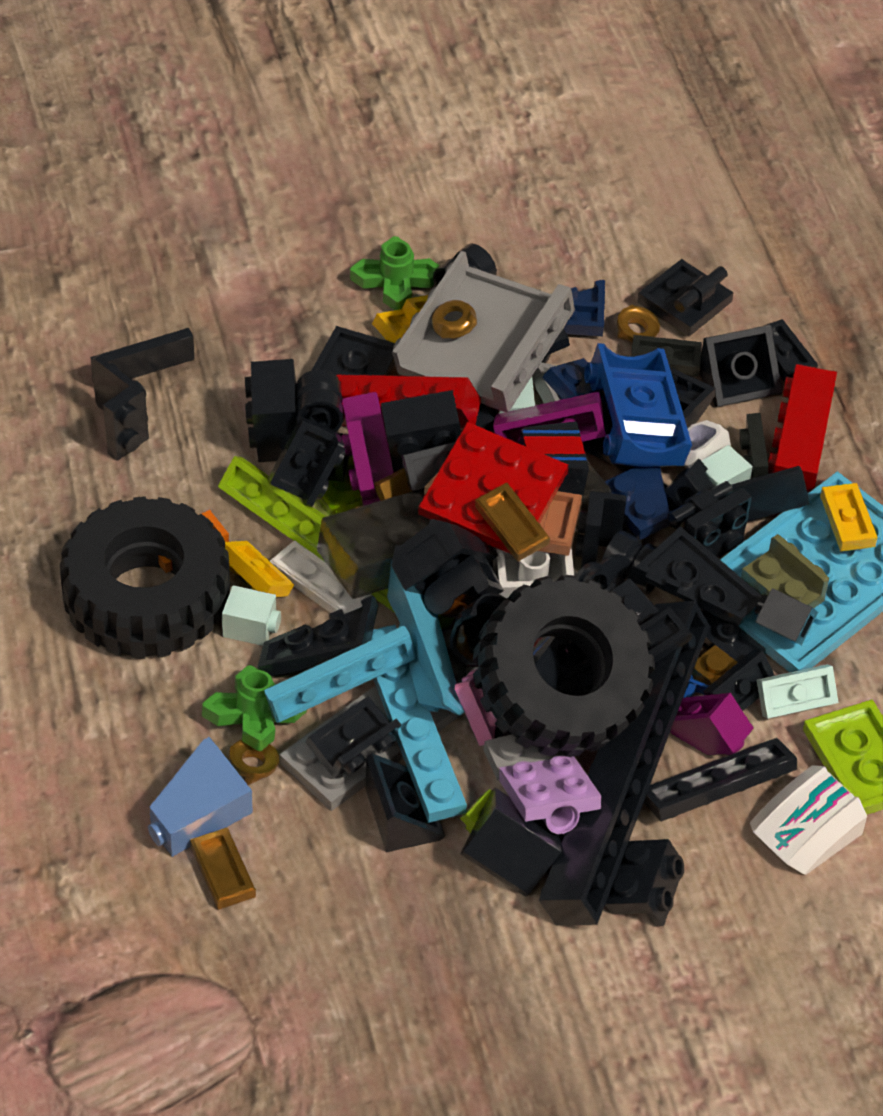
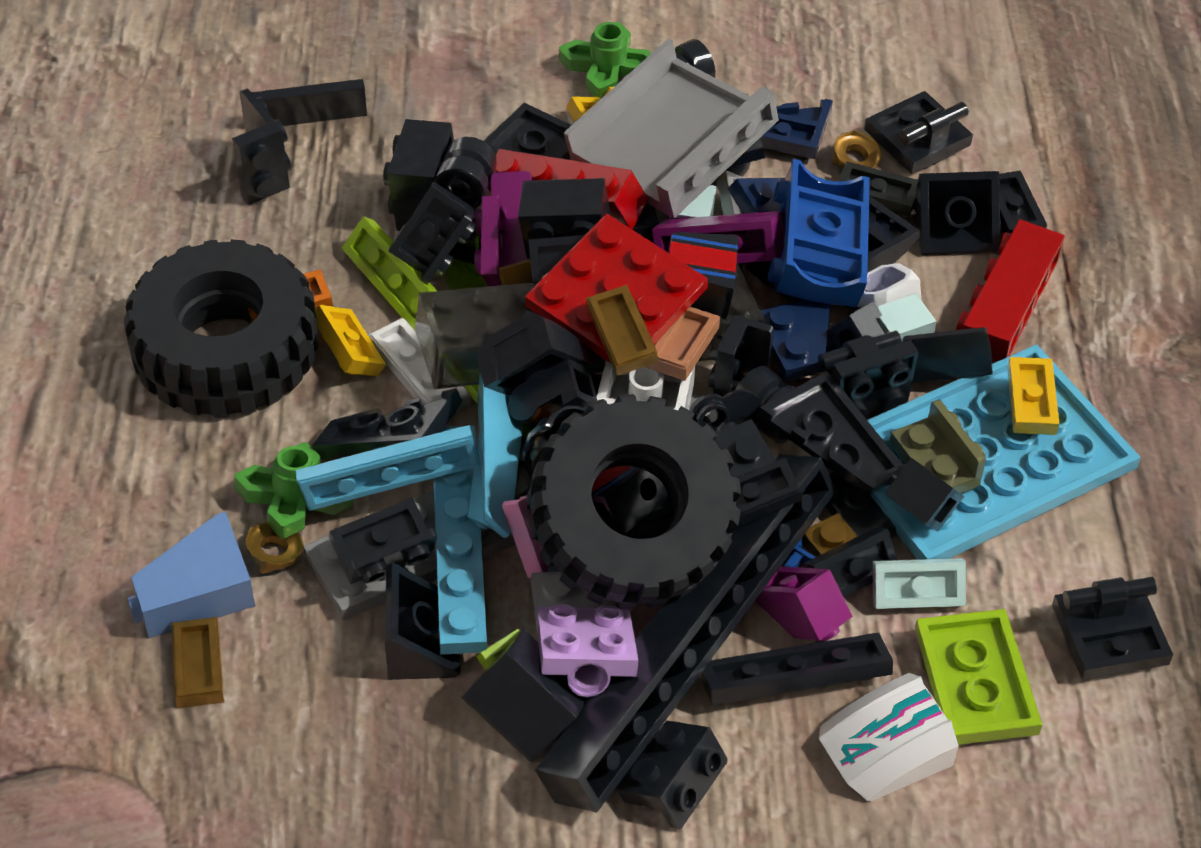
camera: 15 degrees right, 0 degrees up
light aqua brick [222,585,281,646] -> none
pearl gold piece [432,300,477,339] -> none
pearl dark grey plate [739,413,769,479] -> none

